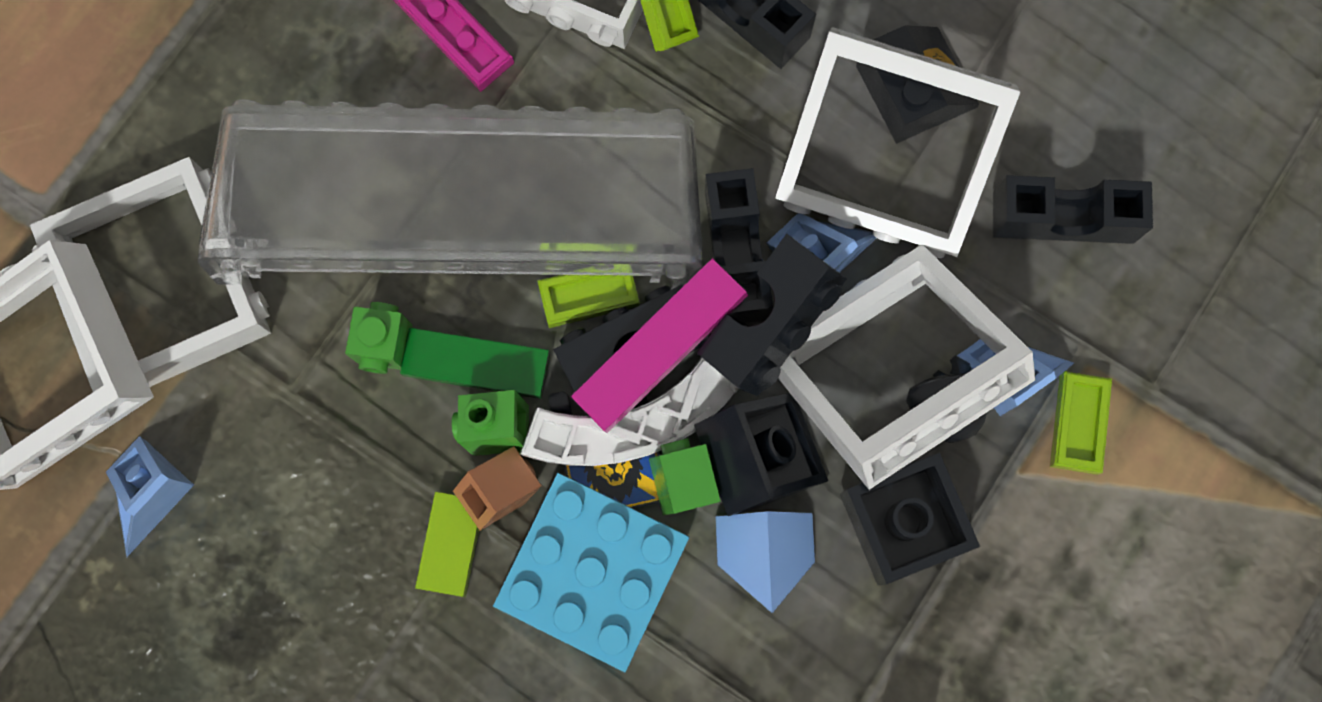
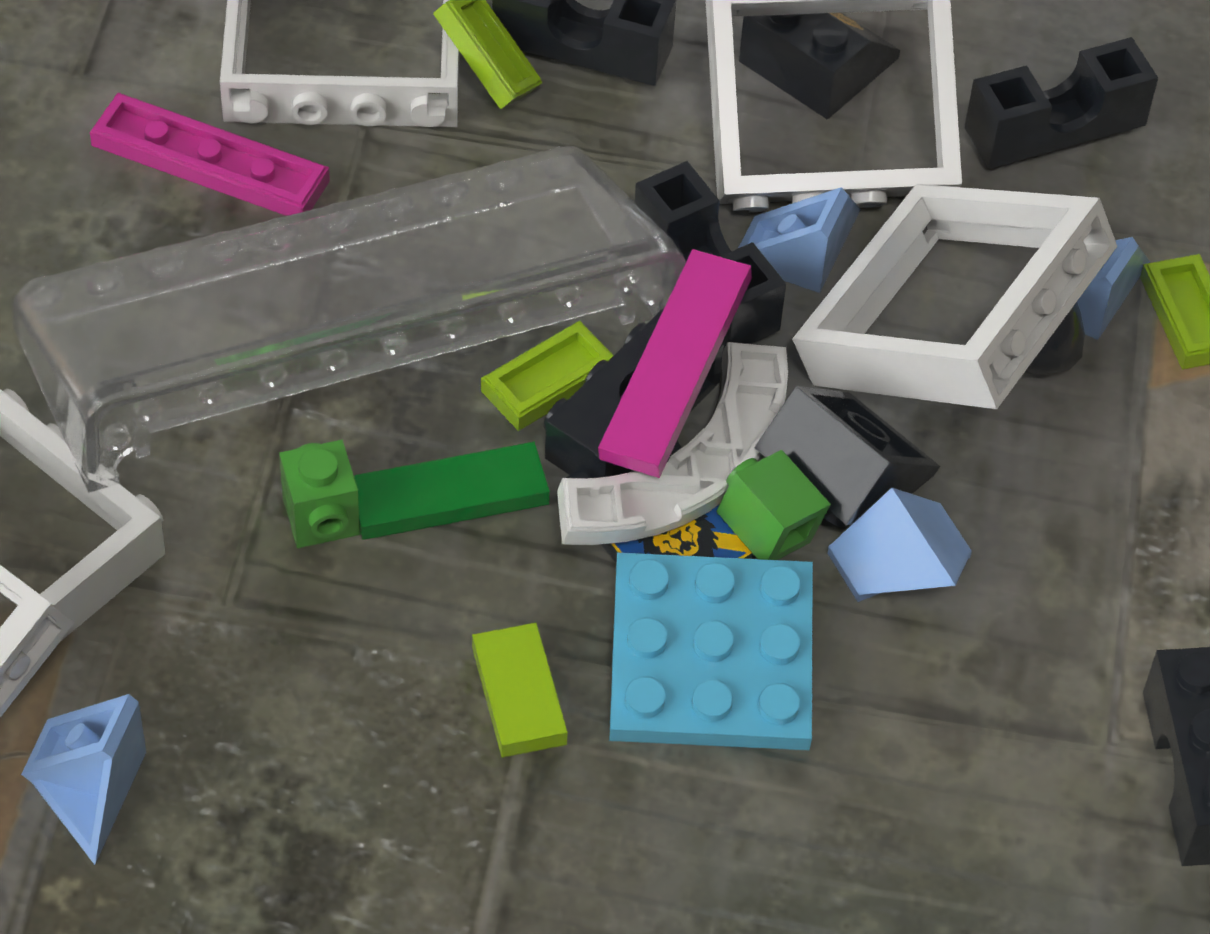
camera: 30 degrees left, 25 degrees down
bright green brick [452,390,529,456] -> none
nougat brick [453,446,542,531] -> none
black arch [697,234,847,396] -> none
black brick [840,453,980,585] -> none

